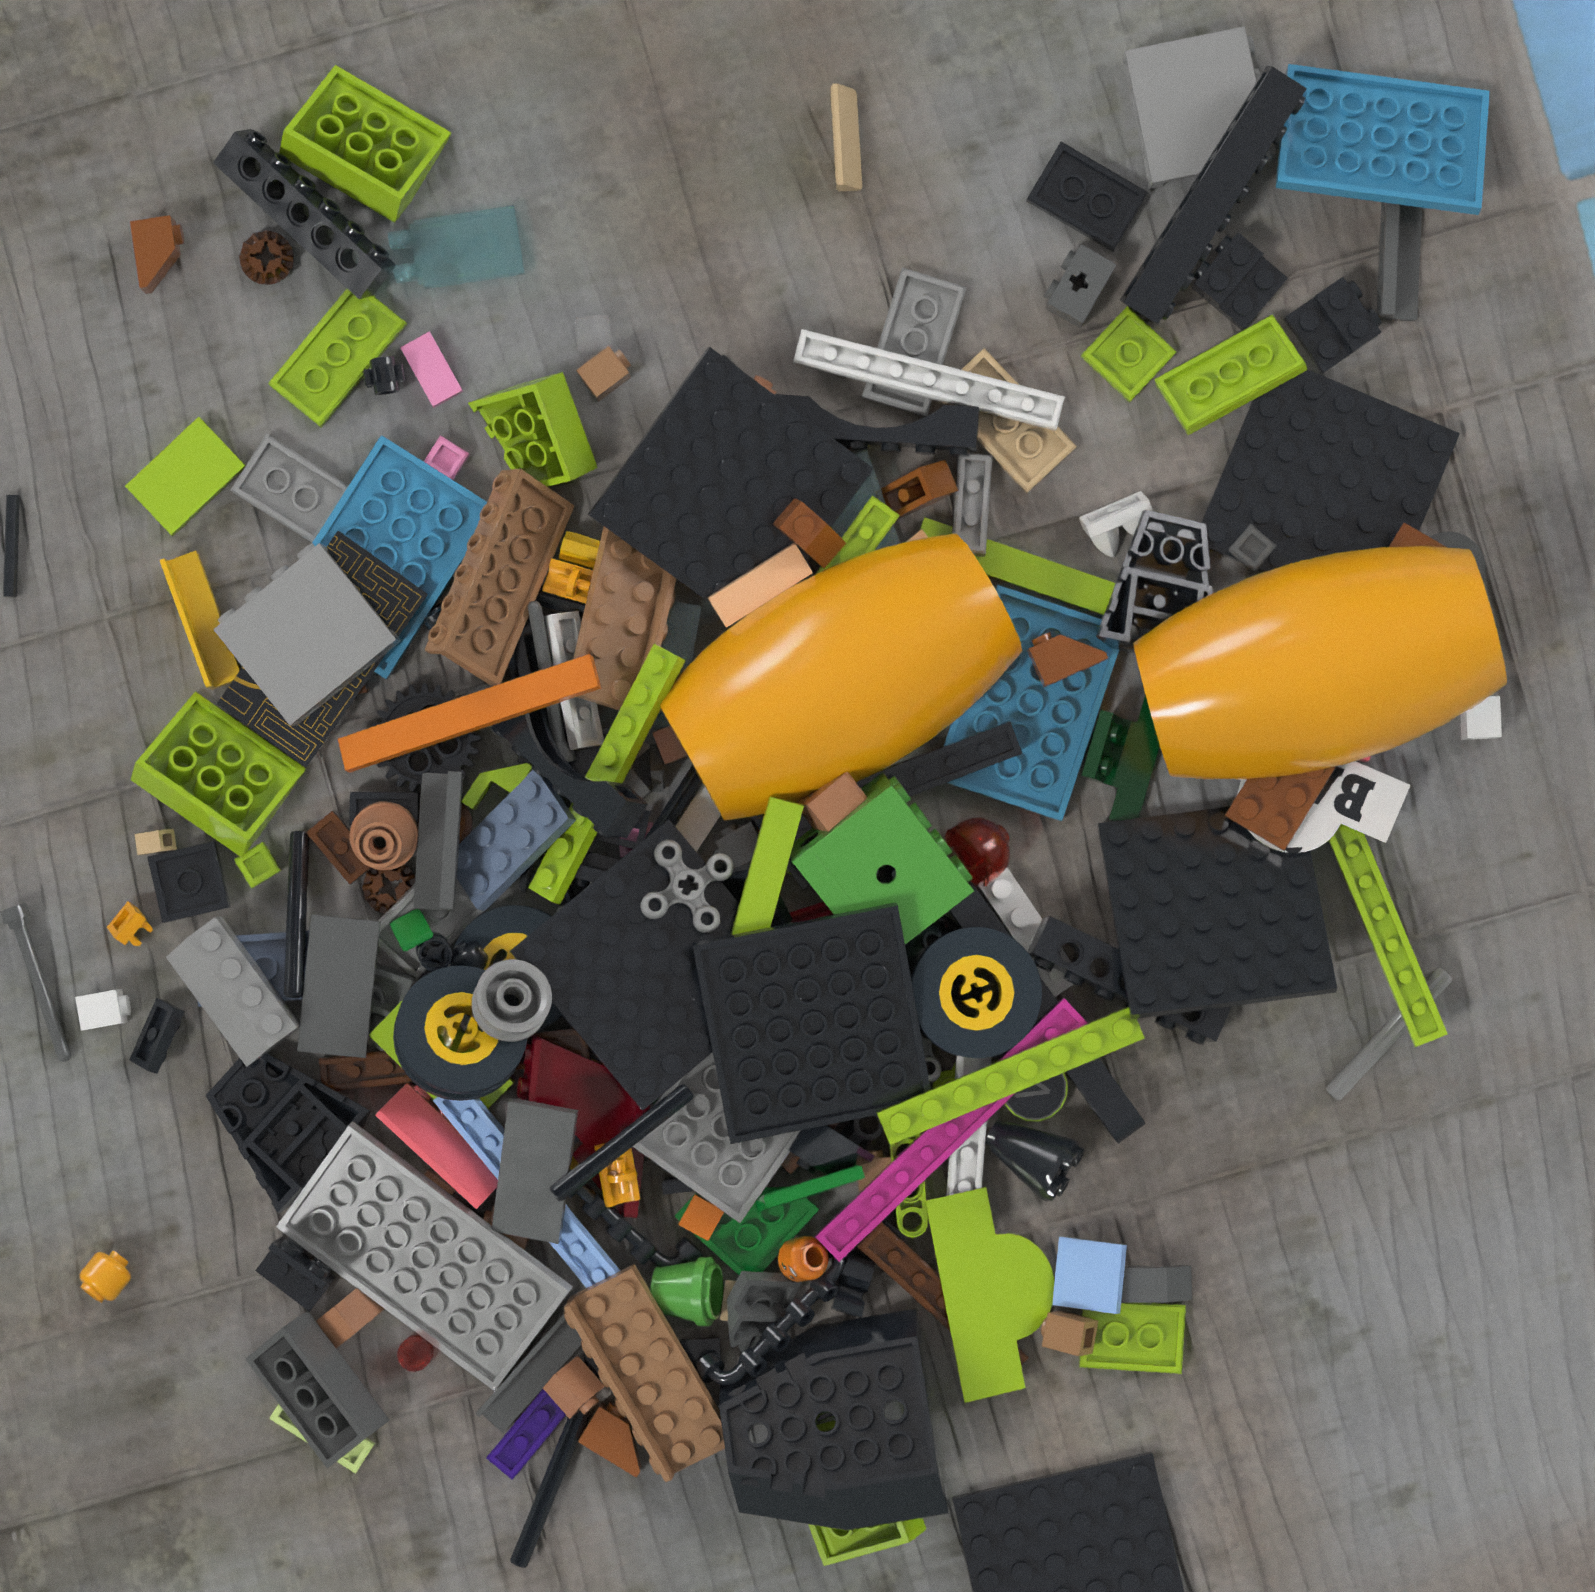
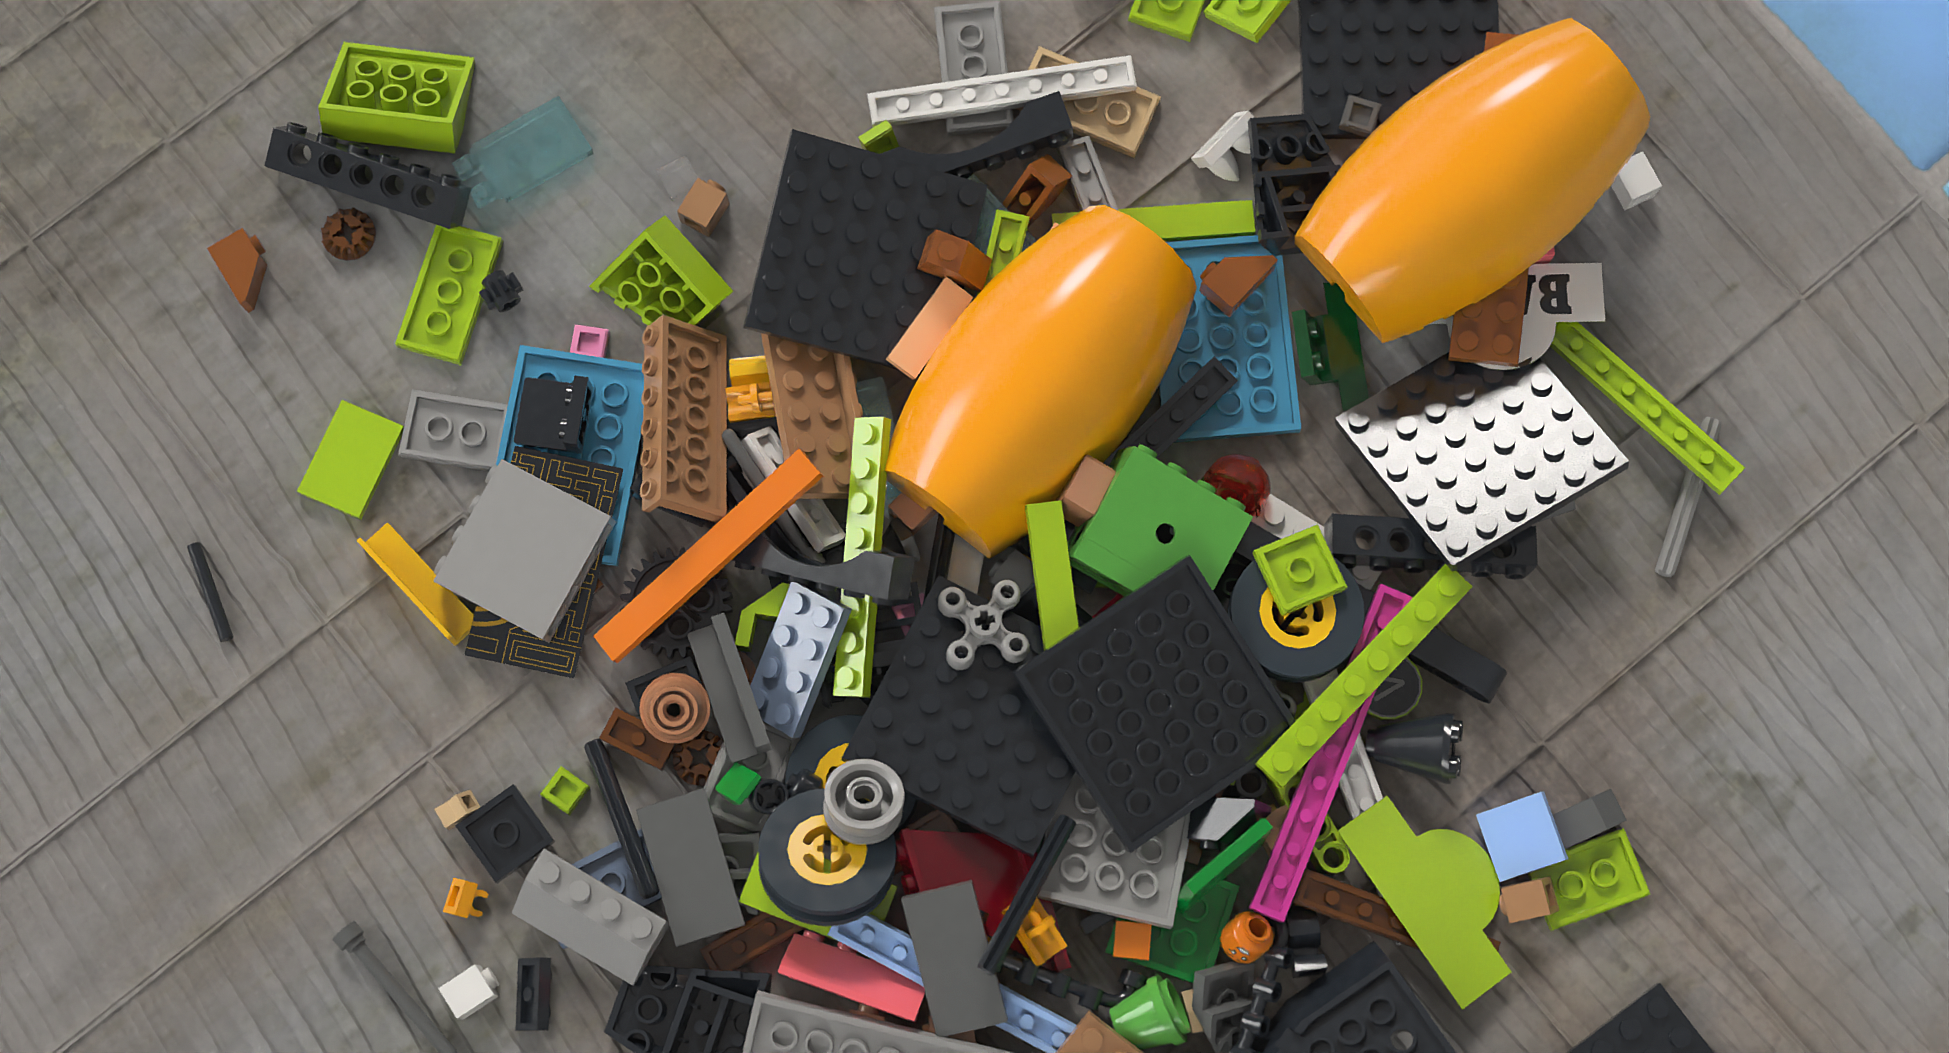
camera: 25 degrees left, 10 degrees down
lime slope [131,691,306,858] -> none
bright pink tile [400,331,463,408] -> none
none -> black bracket [514,375,594,454]
none -> lime tile [858,120,899,154]
none -> lime tile [1253,524,1347,616]

